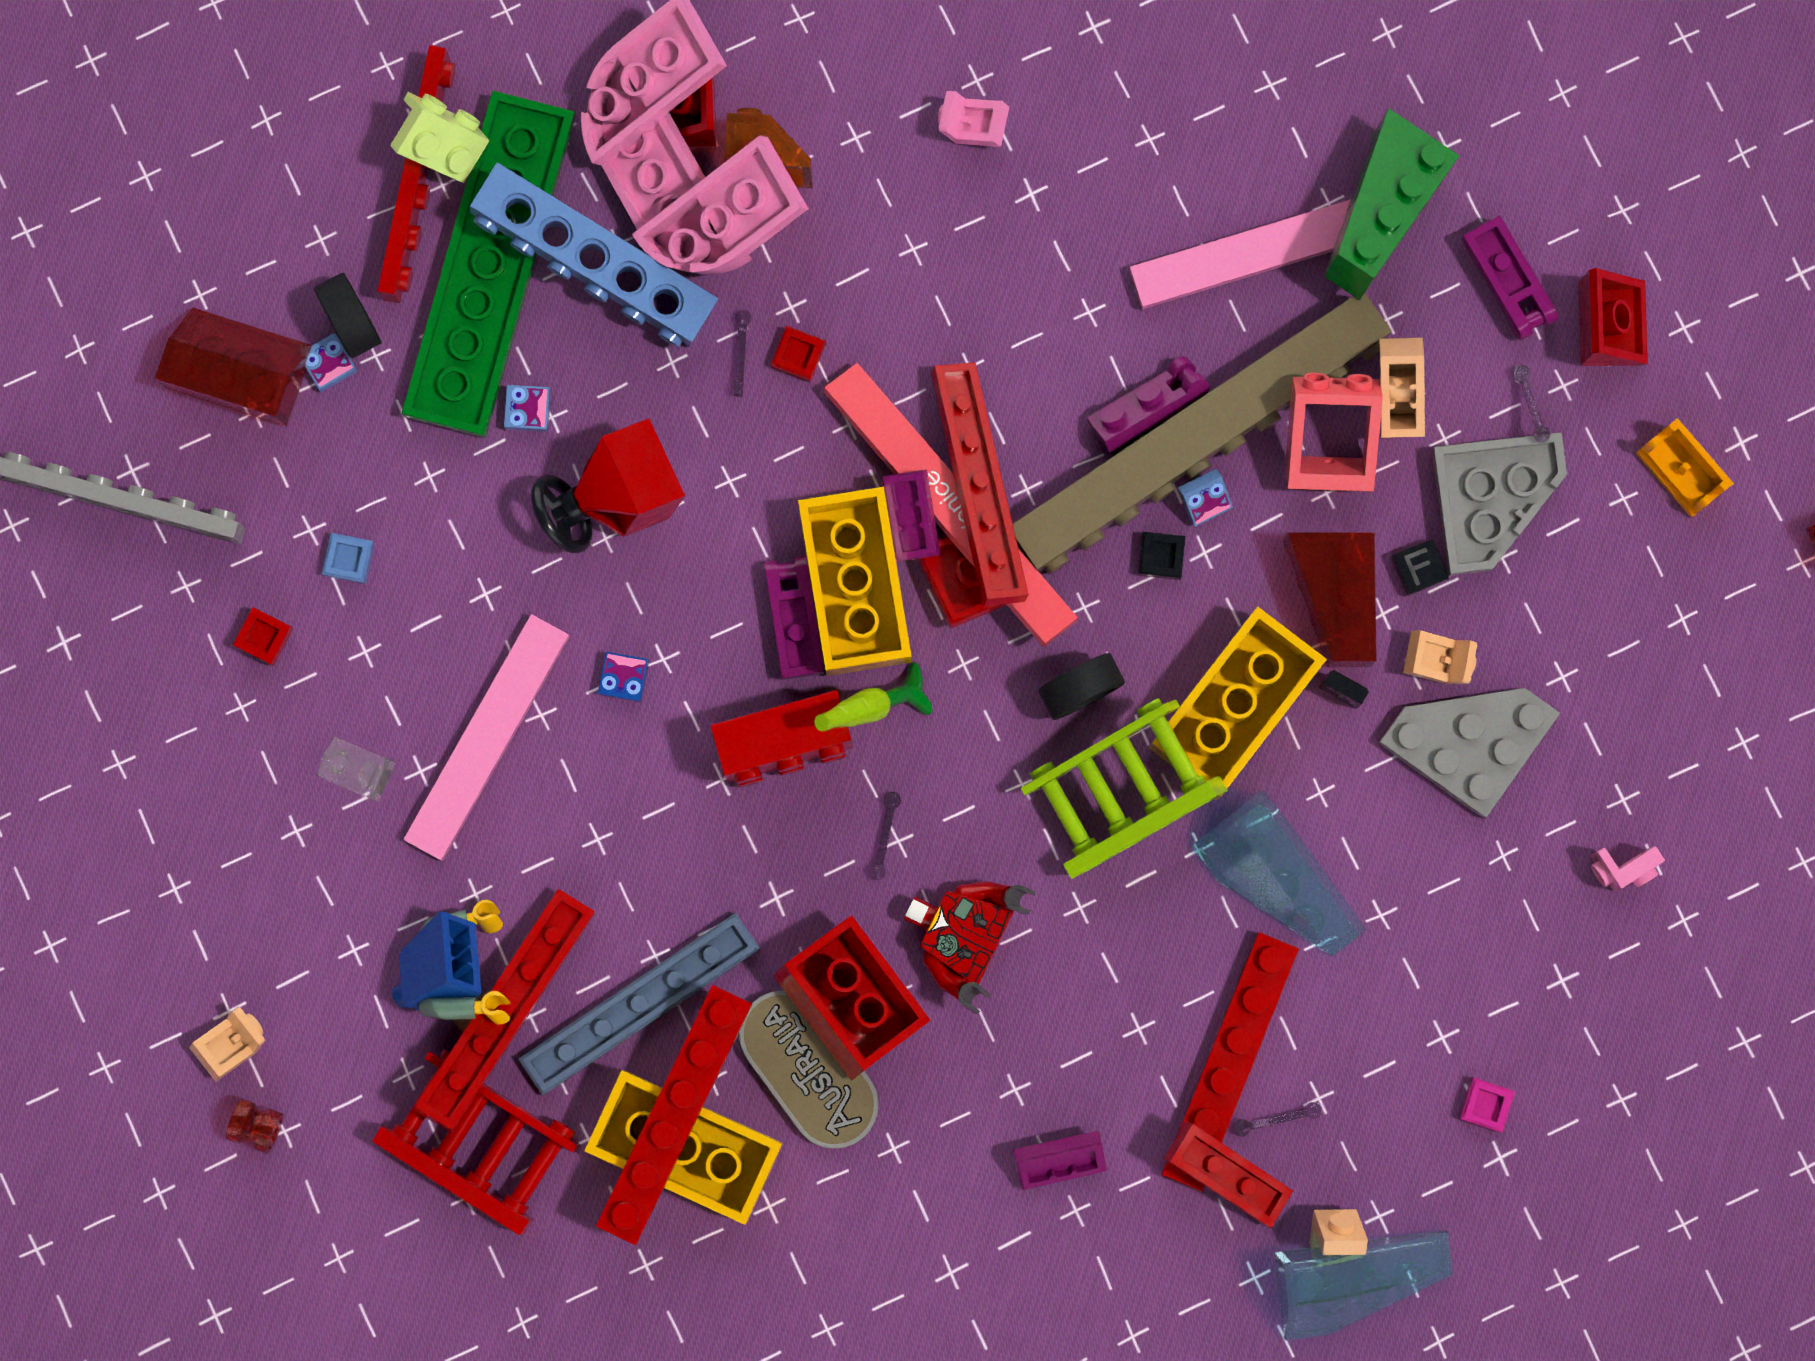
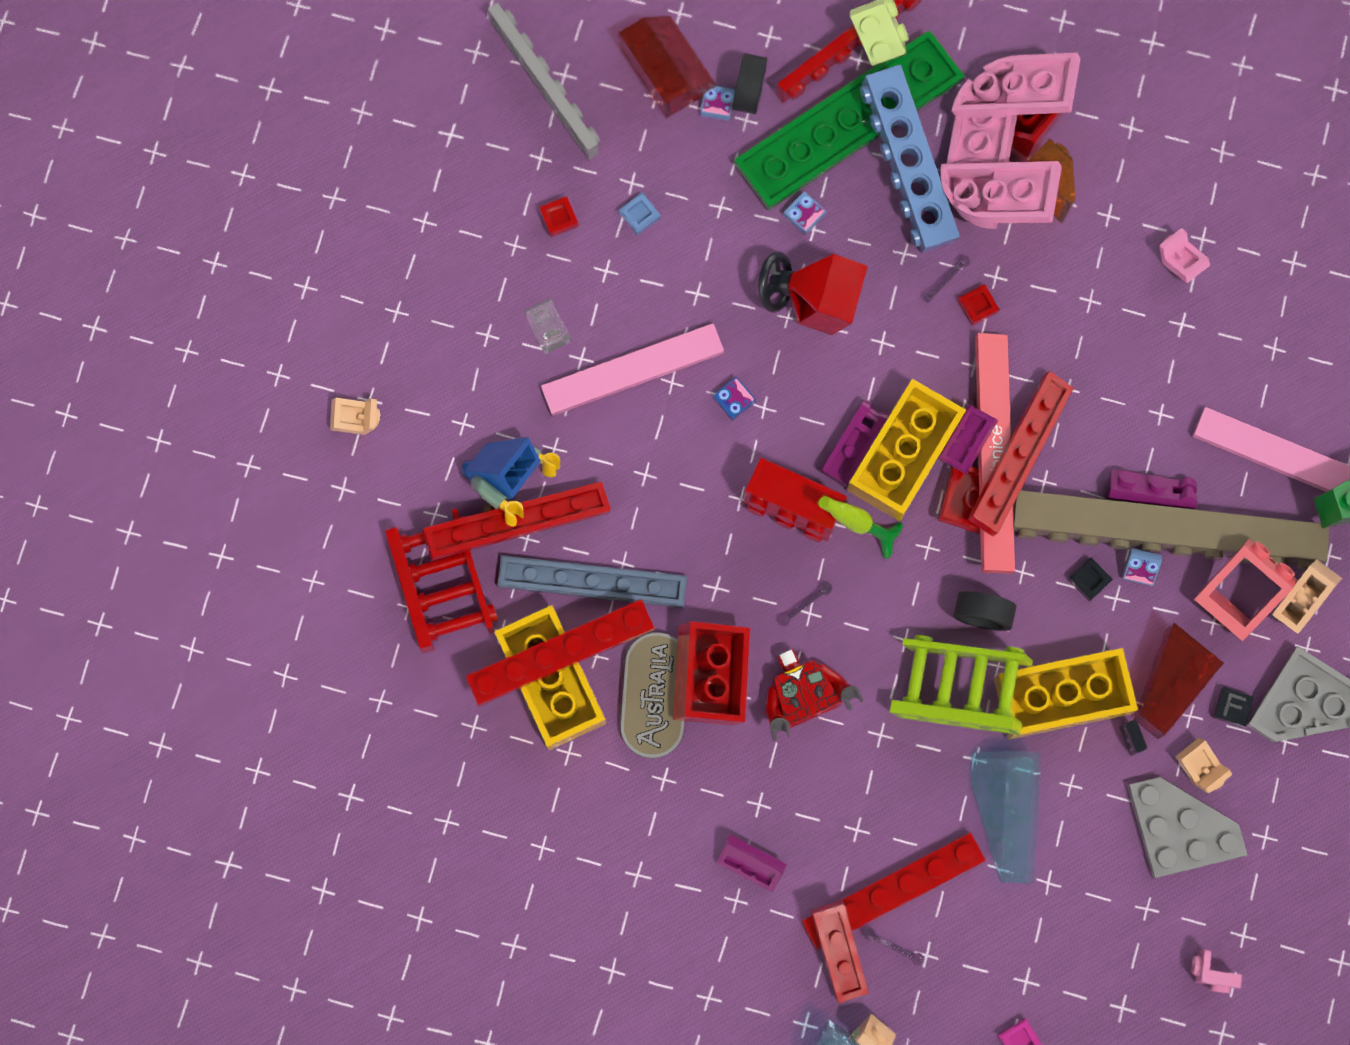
camera: 40 degrees right, 5 degrees down
clear red wheel [226,1098,284,1154] -> none

